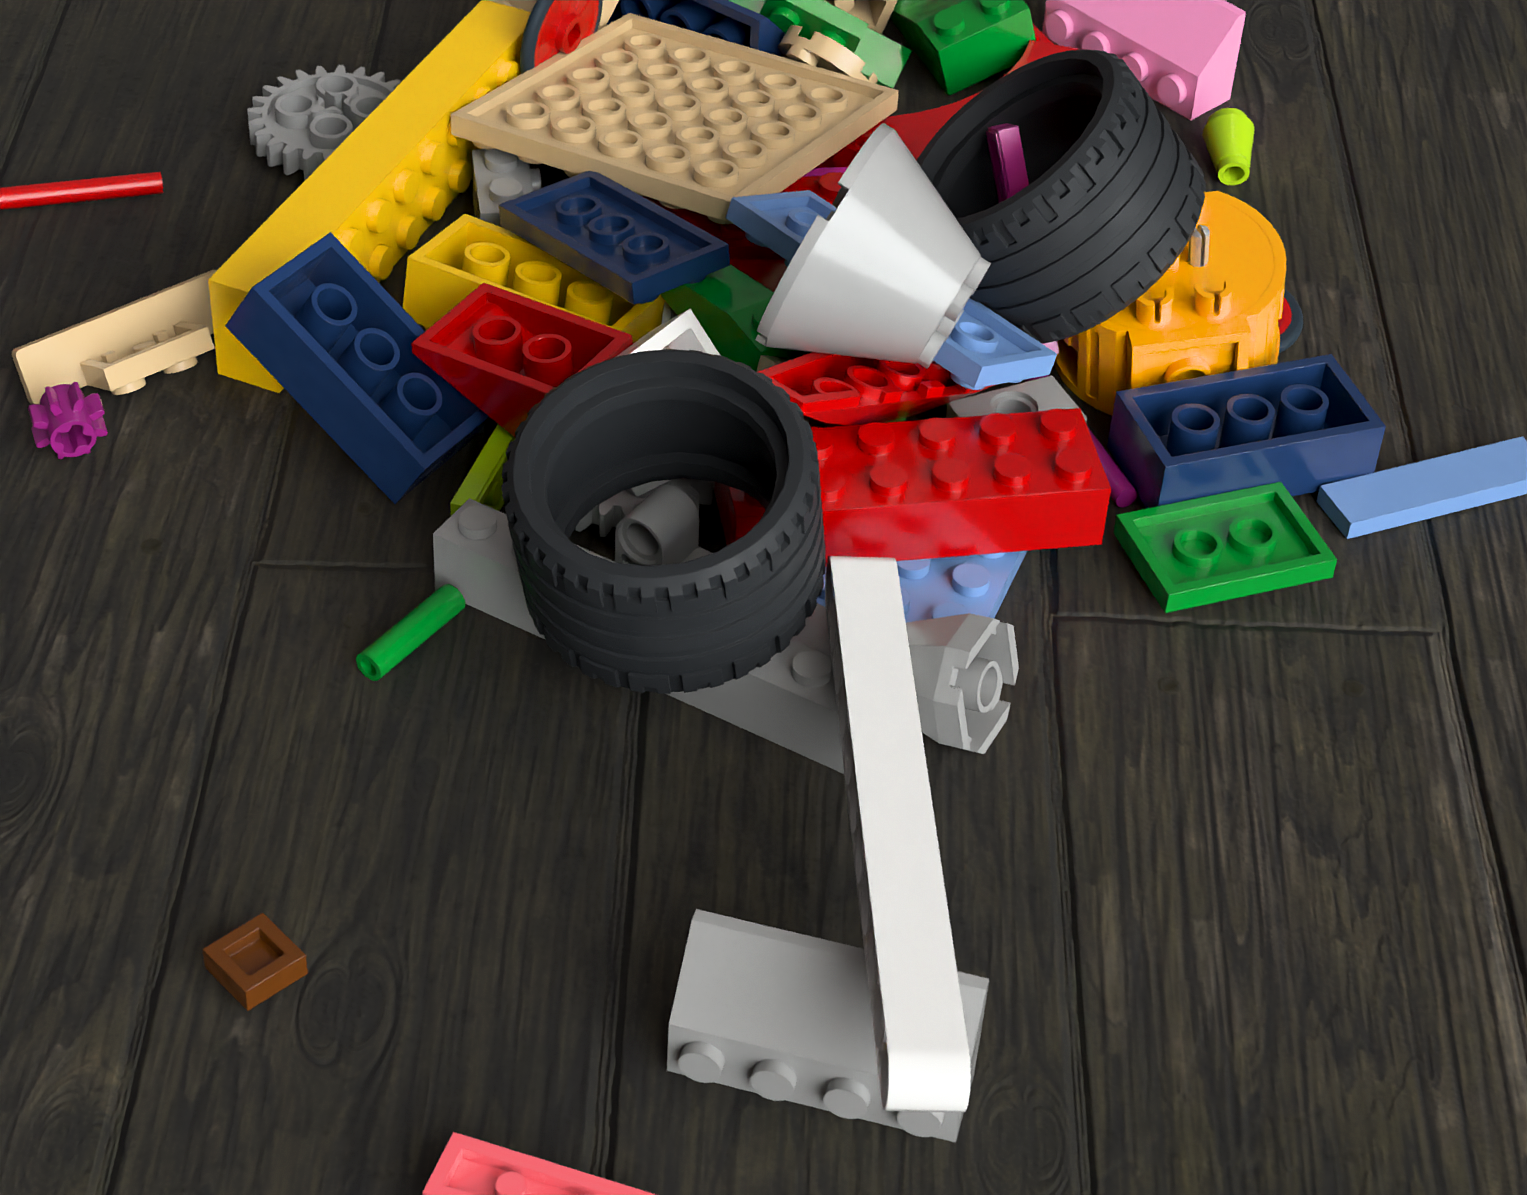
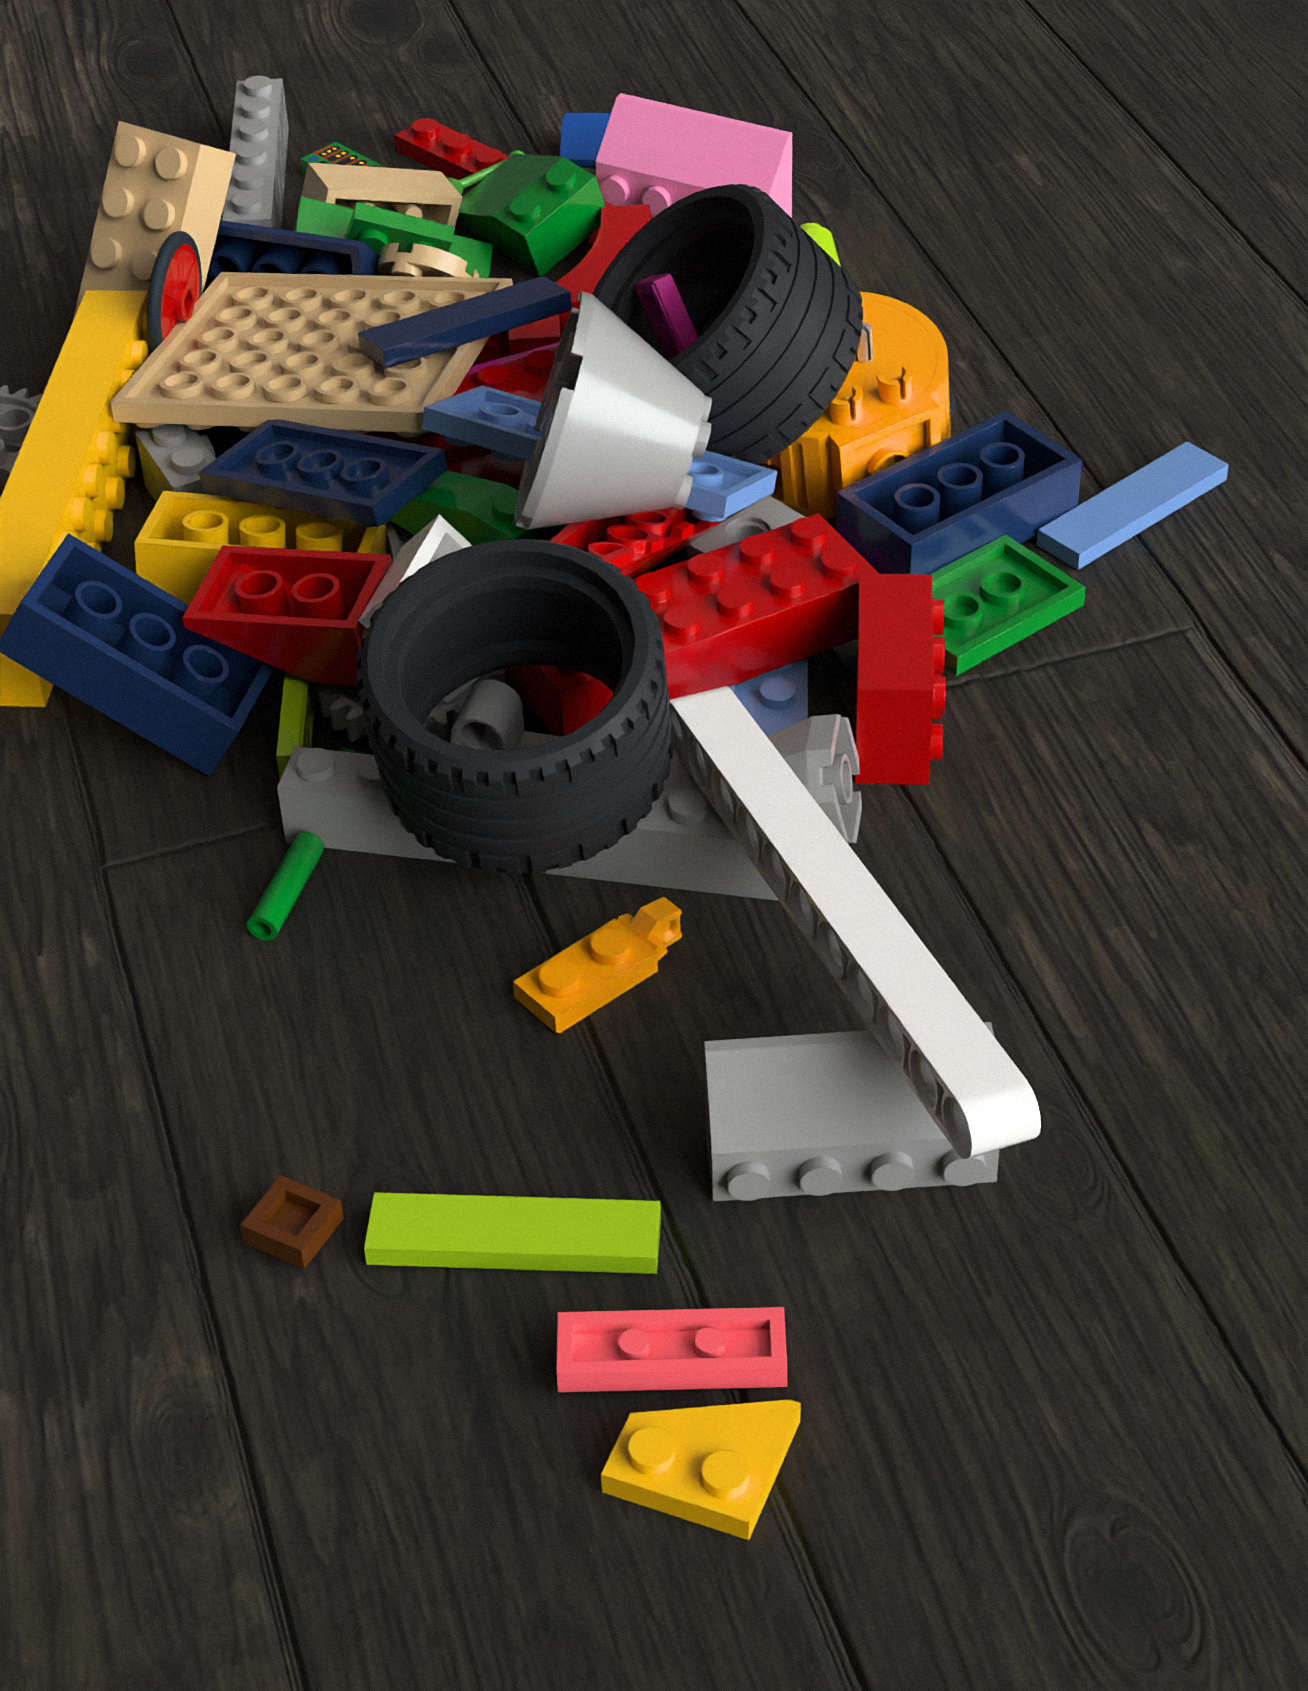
camera: 15 degrees left, 0 degrees up
none -> dark blue tile [358,276,572,368]
none -> lime tile [364,1192,661,1274]
none -> light orange hinge [513,897,682,1034]
none -> red brick [855,573,946,785]

